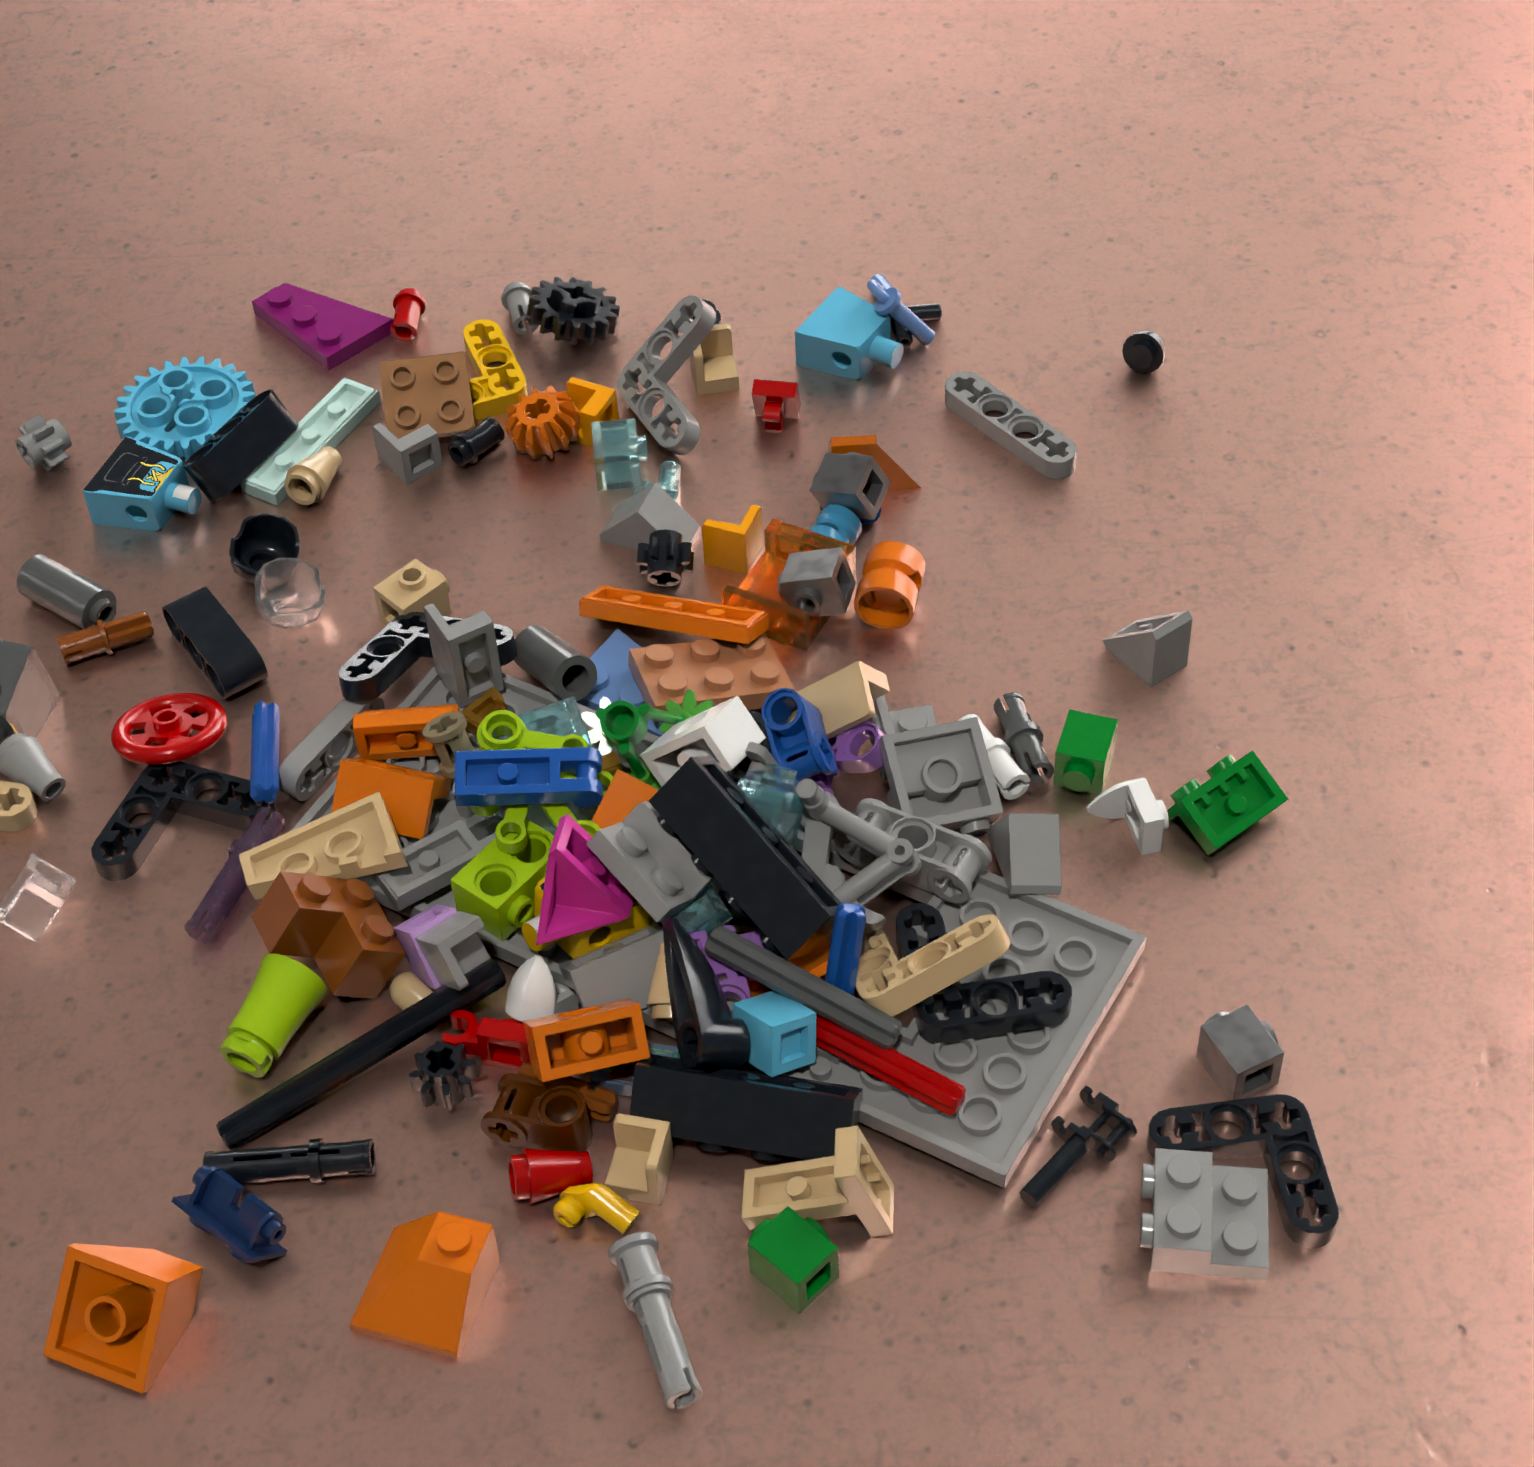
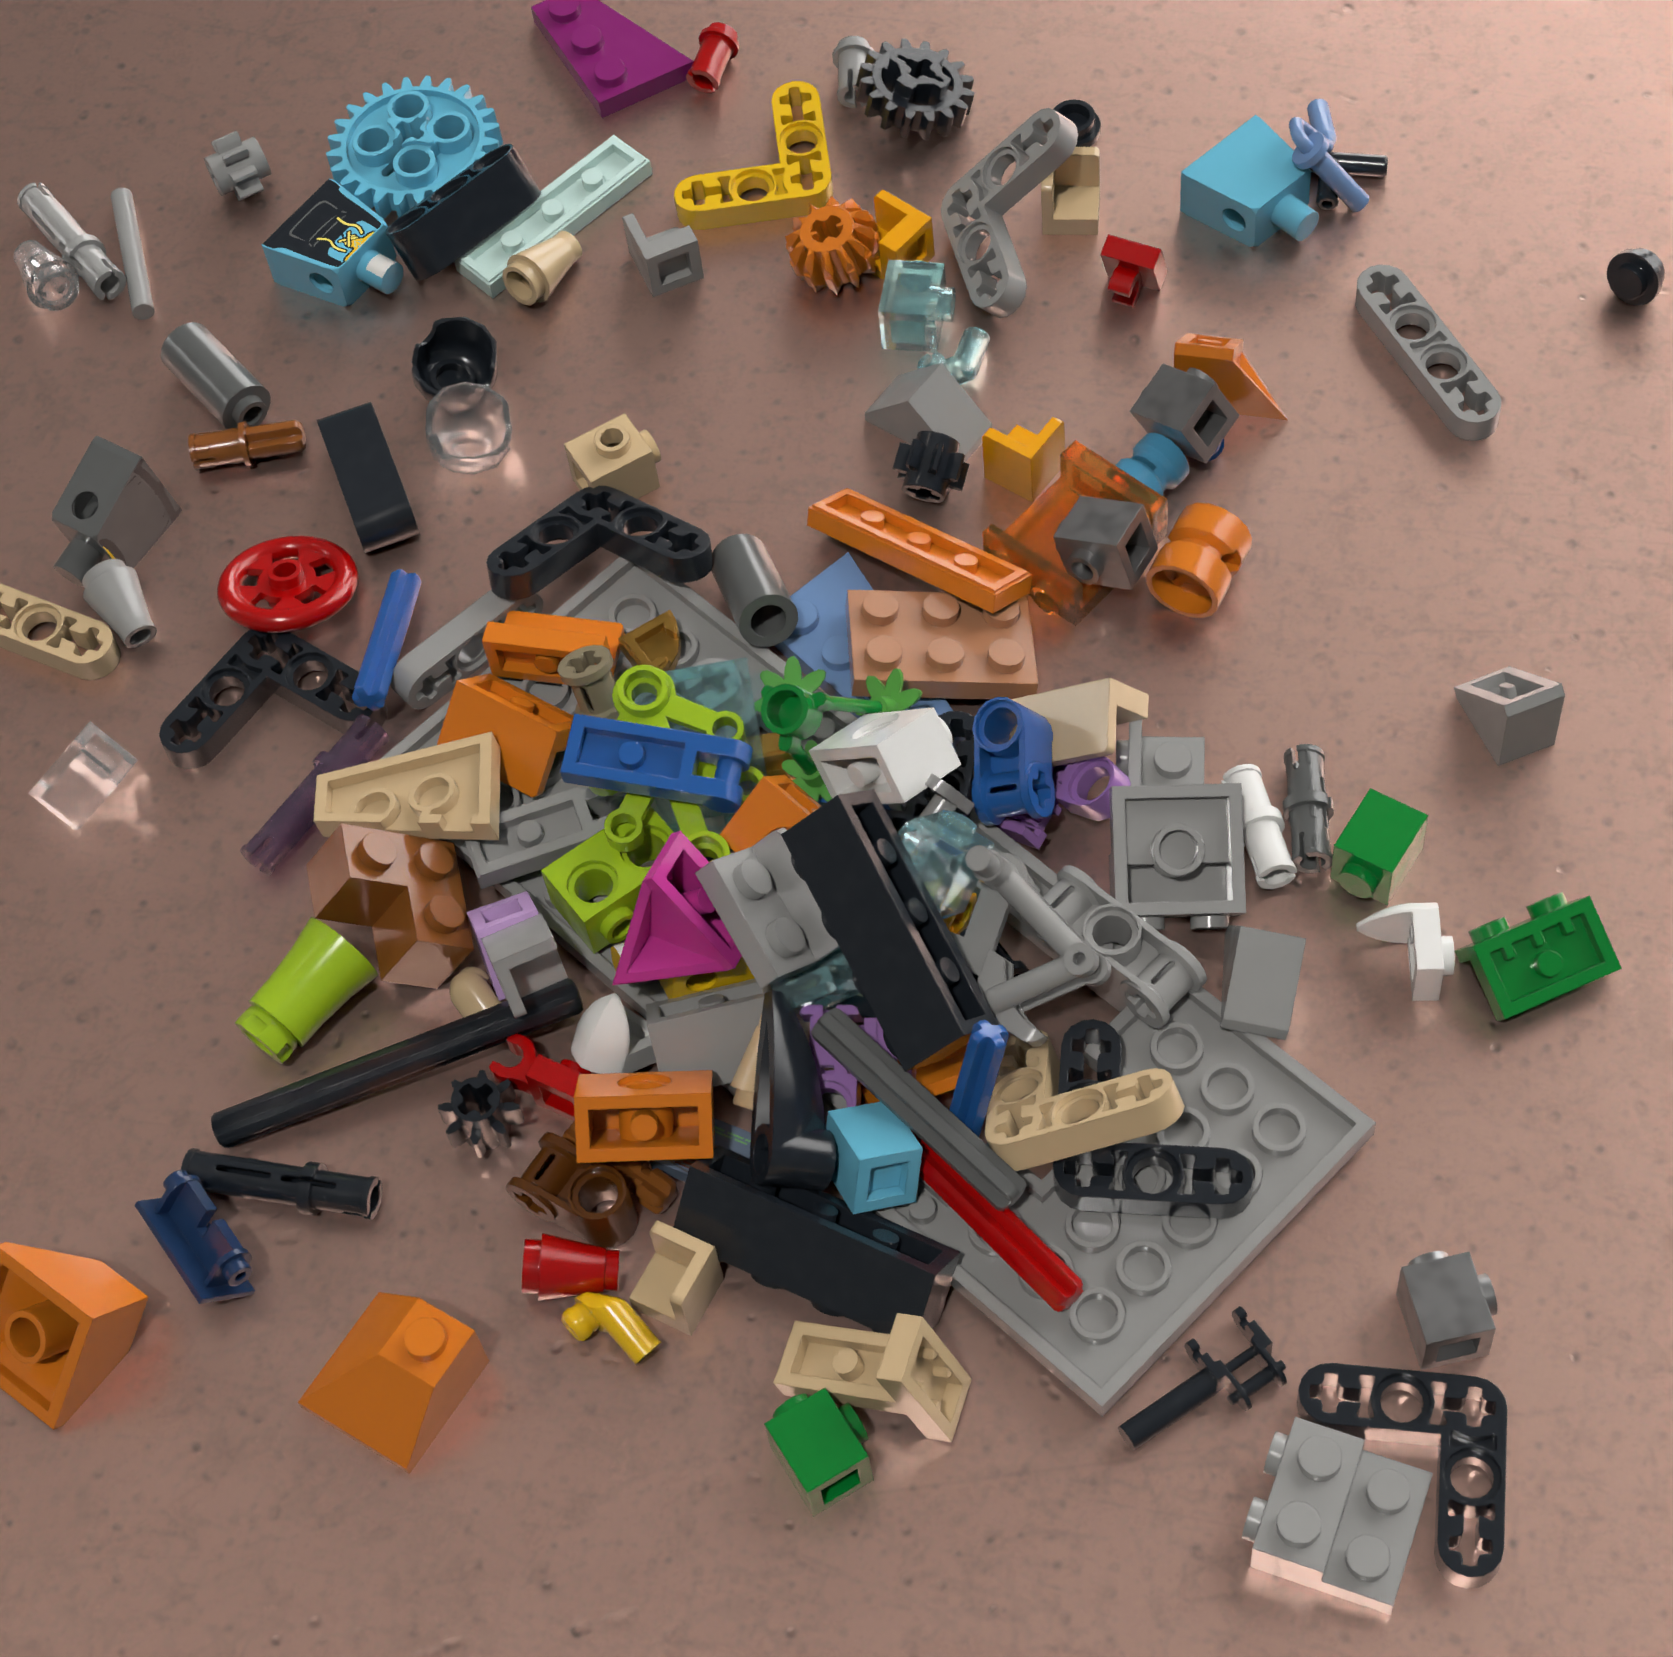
camera: 20 degrees right, 10 degrees up
medium nougat bracket [379,351,475,439] -> none
light grey panel [424,603,504,708] -> none
black pin [448,417,505,466] -> none
light grey pin [608,1232,703,1409] -> none

